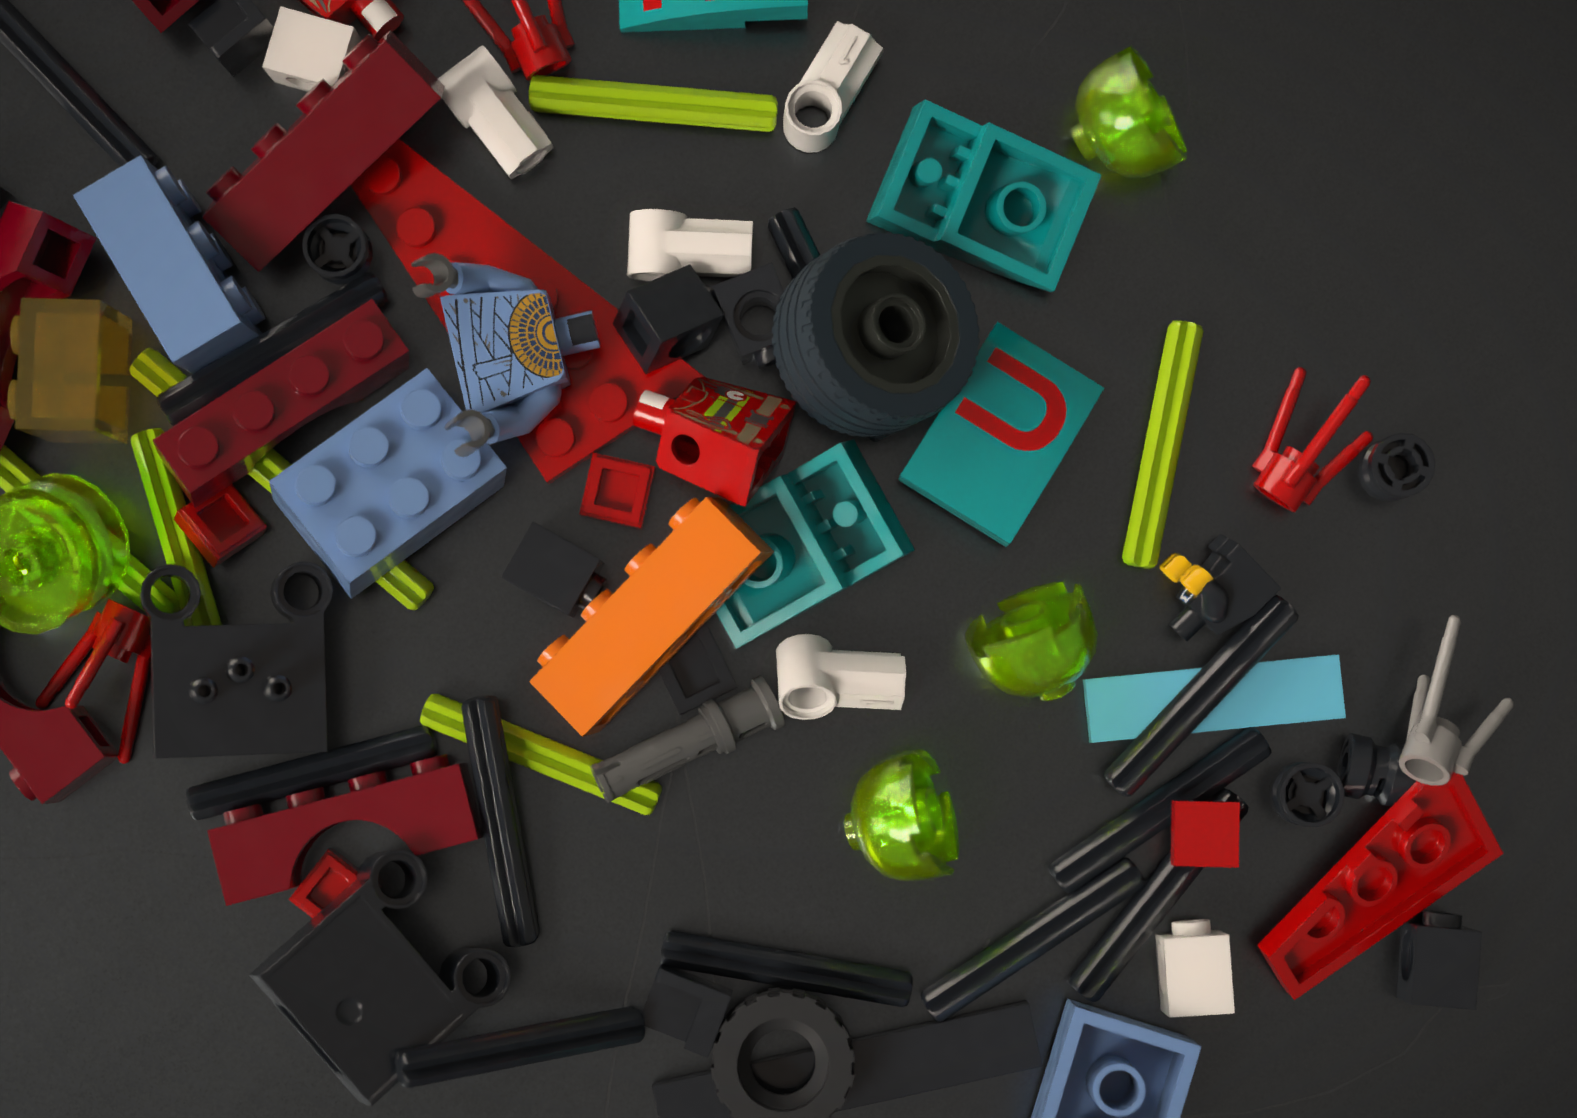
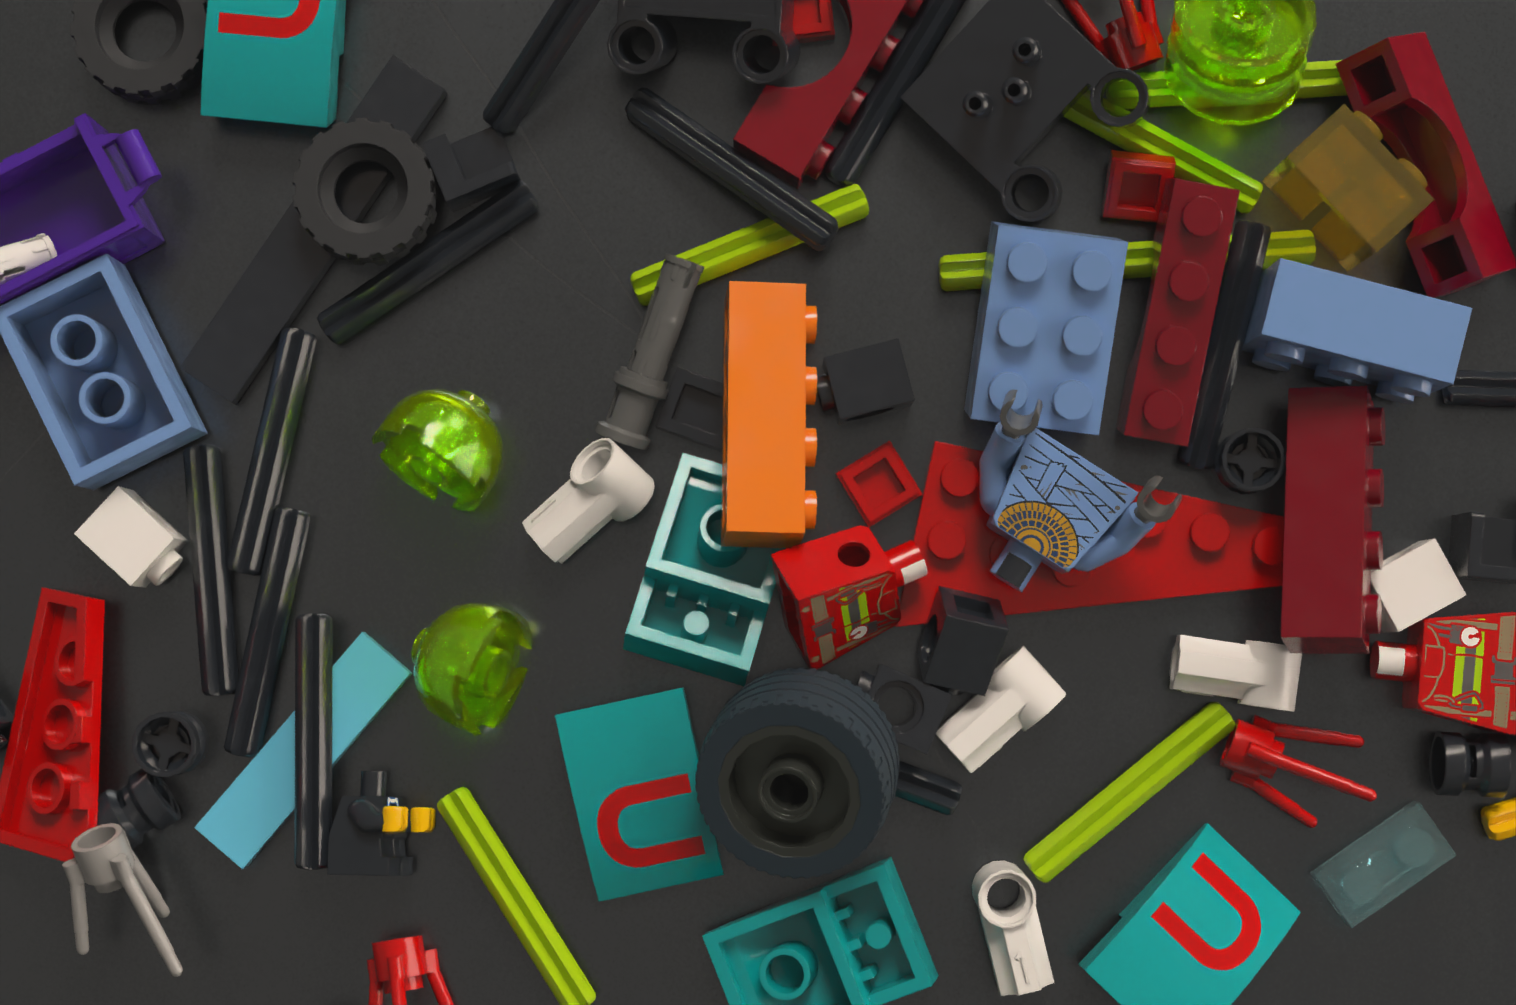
camera: 135 degrees right, 0 degrees up
red tile [1171,800,1240,868] -> none

